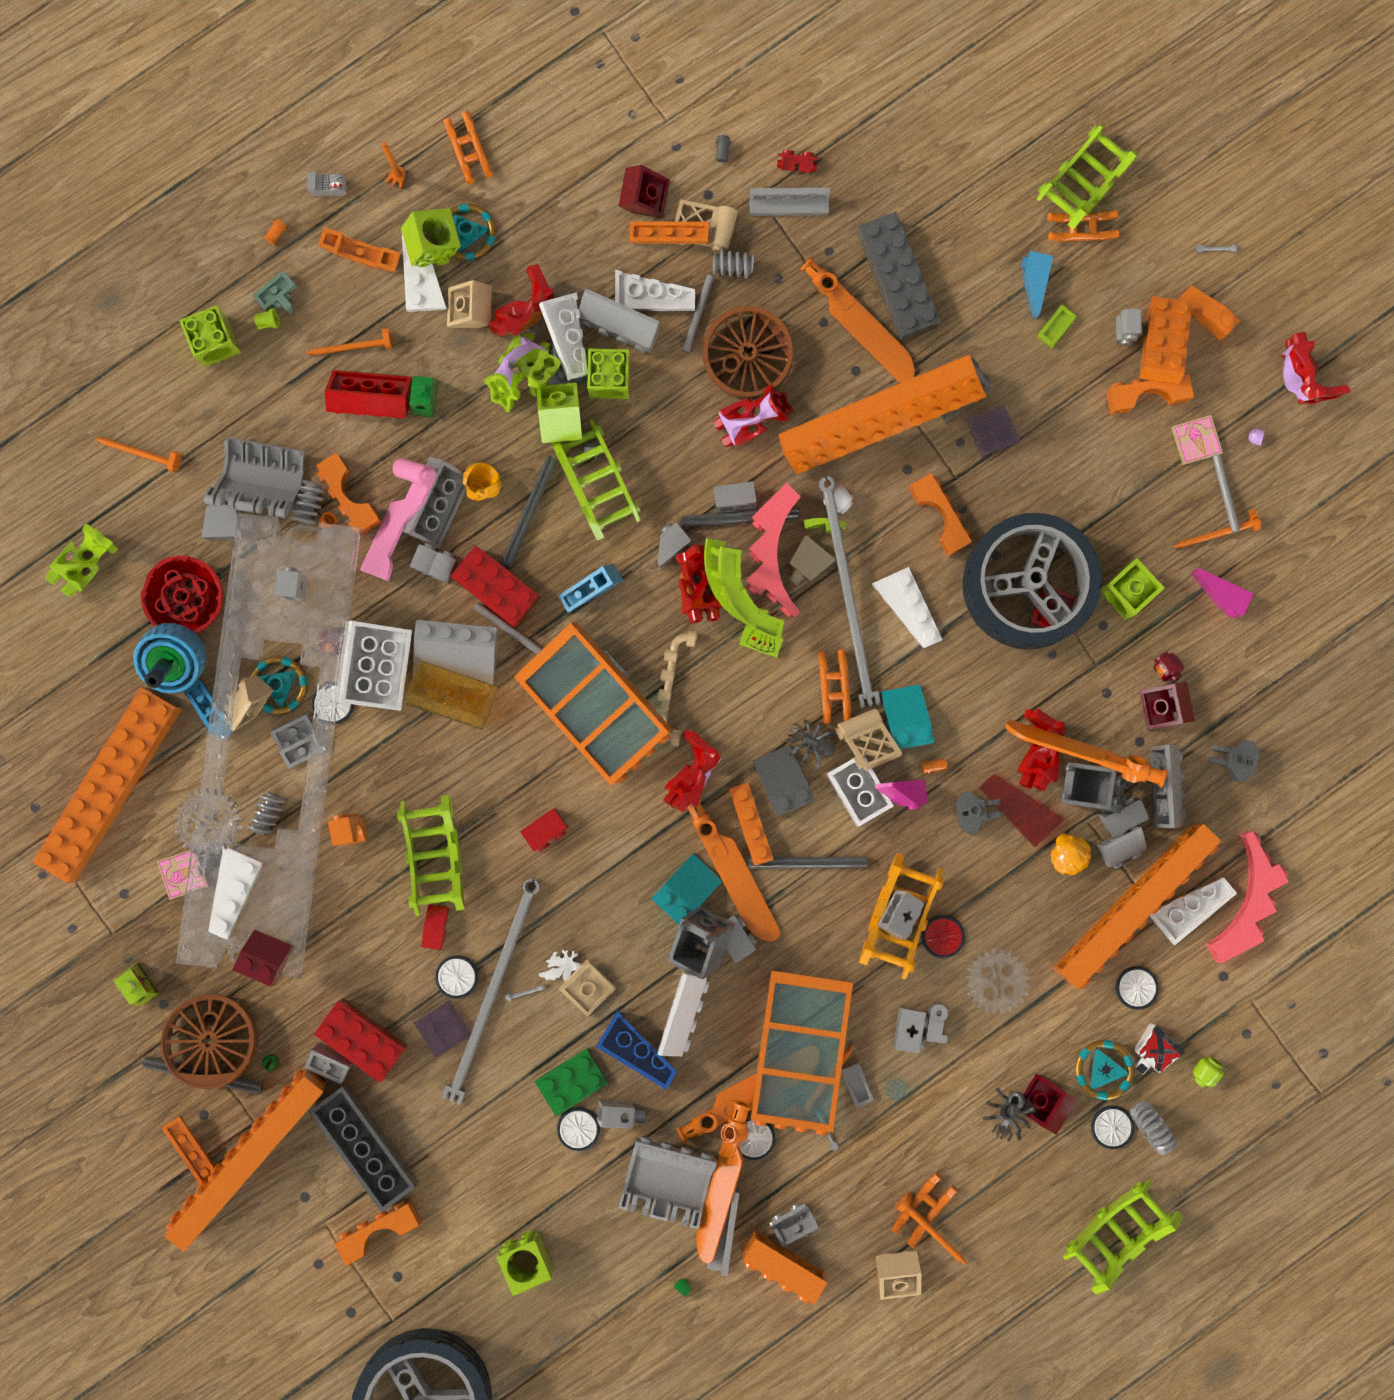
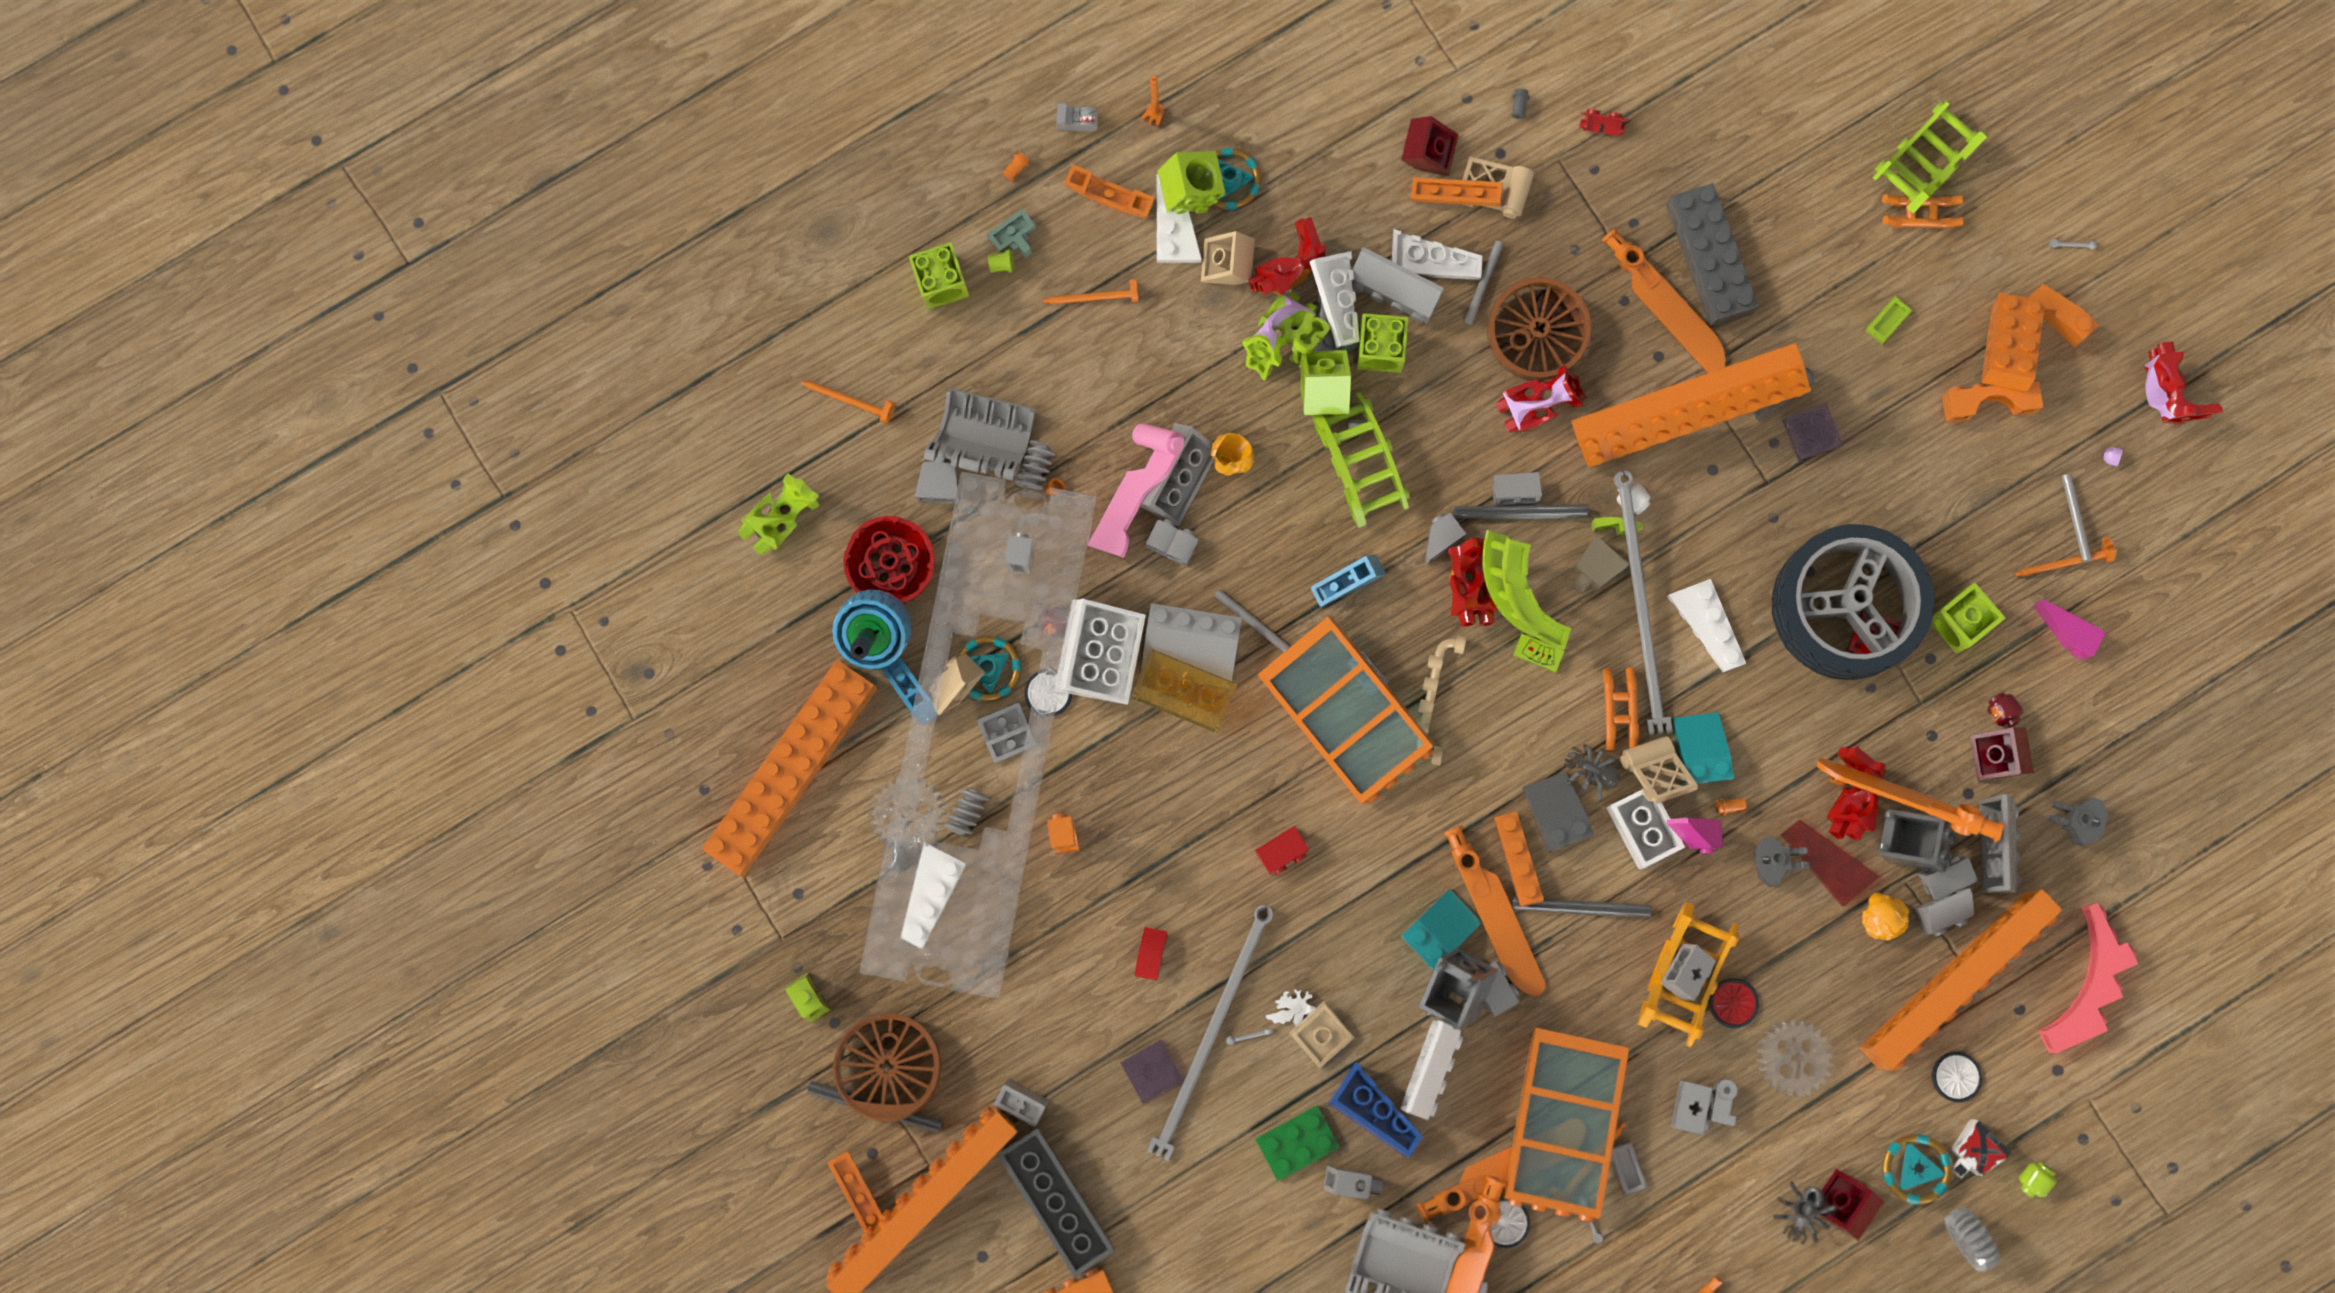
camera: 10 degrees right, 5 degrees down
tile [157,848,210,900] -> none
dark red slope [232,929,294,987] -> none
green hinge [262,1054,280,1072] -> none
red brick [314,998,408,1083] -> none
orange arch [316,452,382,536] -> none
red slope [324,370,412,419] -> none
lime fence [397,795,464,916] -> none
green torso [410,376,438,418] -> none
white wheel [435,955,478,999] -> none
orange piece [443,110,493,185] -> none
red brick [450,545,540,629] -> none
dark grey axle [501,456,557,568] -> none
white wheel [557,1107,600,1151] -> none
red hips [663,729,722,812] -> none
light grey piece [713,250,755,279] -> none
coral arch [746,483,800,618] -> none
light grey fence [749,188,830,216] -> none
clear light blue tile [885,1078,906,1100] -> none
orange arch [908,473,972,557] -> none
dark azure slope [1020,251,1053,319] -> none
white wheel [1091,1106,1134,1149] -> none
light grey brick [1116,309,1142,346] -> none
white wing [1150,877,1237,945] -> none
tile [1171,415,1223,465] -> none

